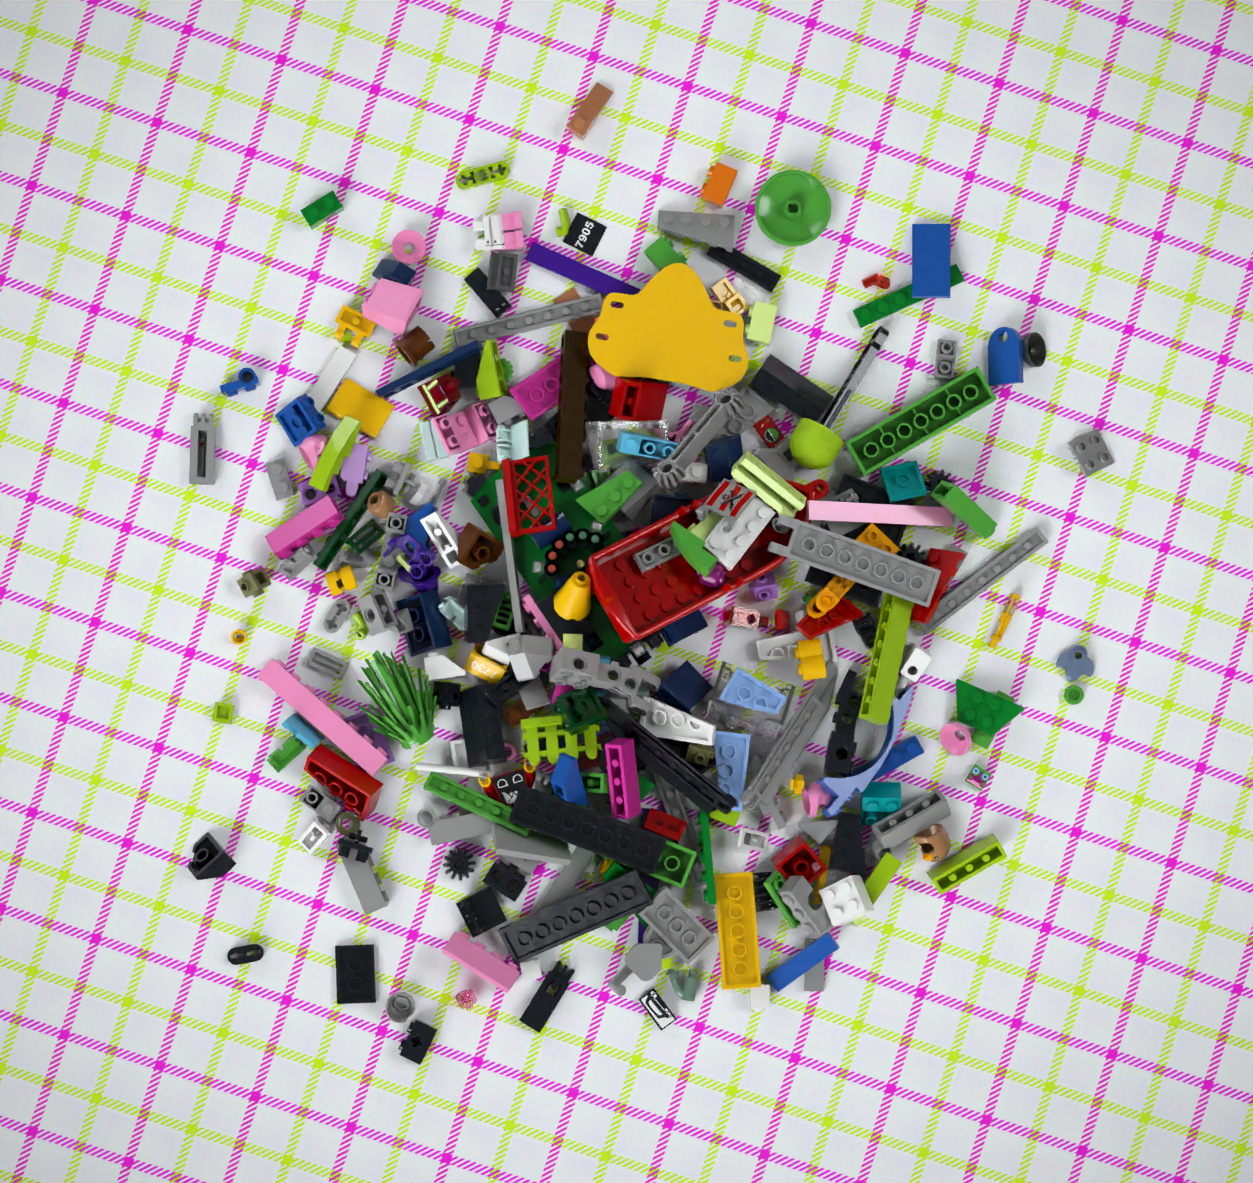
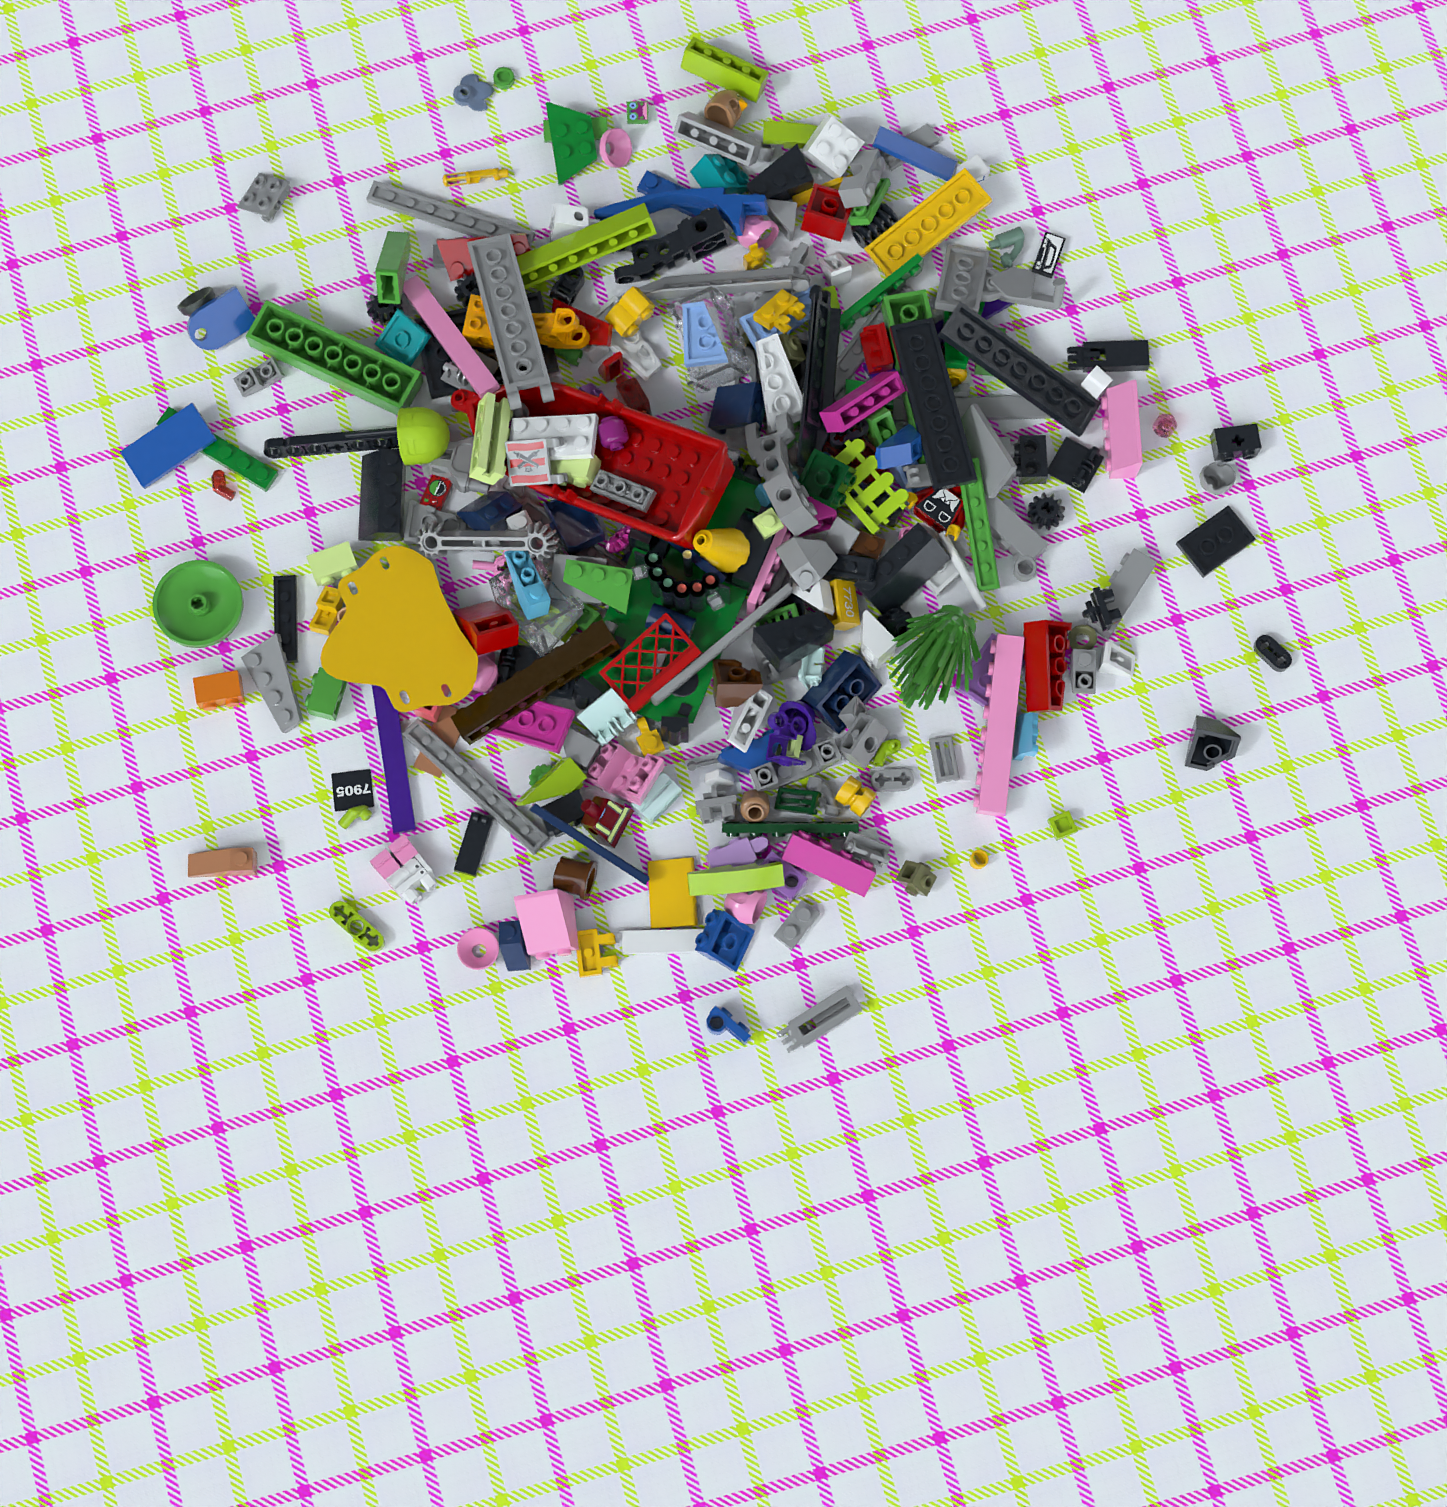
camera: 120 degrees left, 10 degrees down
bright green hinge [267,735,307,773] -> none
green brick [300,190,344,230] -> none
dark grey plate [486,251,519,293] -> none
bright green slope [670,521,717,578] -> none
none -> yellow plate [753,289,806,334]

